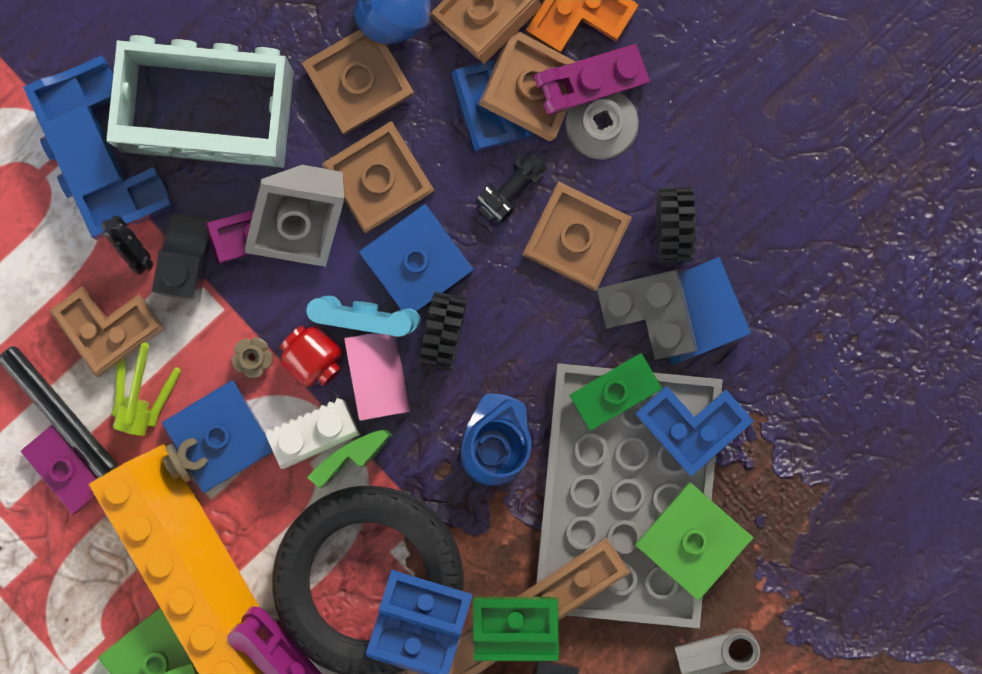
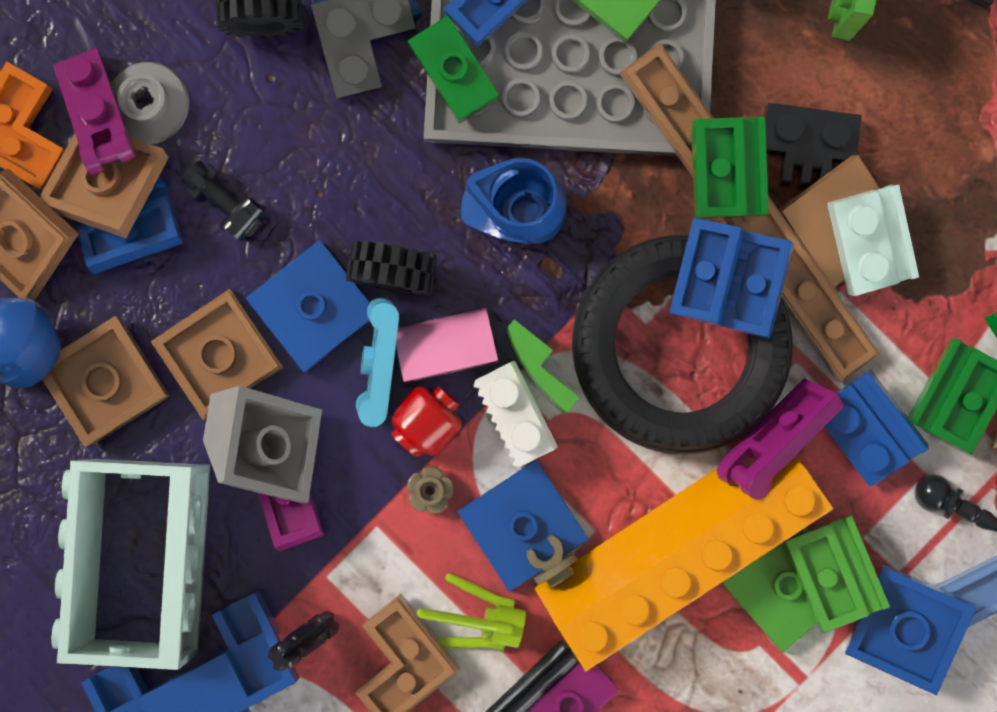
camera: 95 degrees left, 0 degrees up
black arch [152,213,213,302] -> none
medium nougat tile [522,181,632,292] -> none

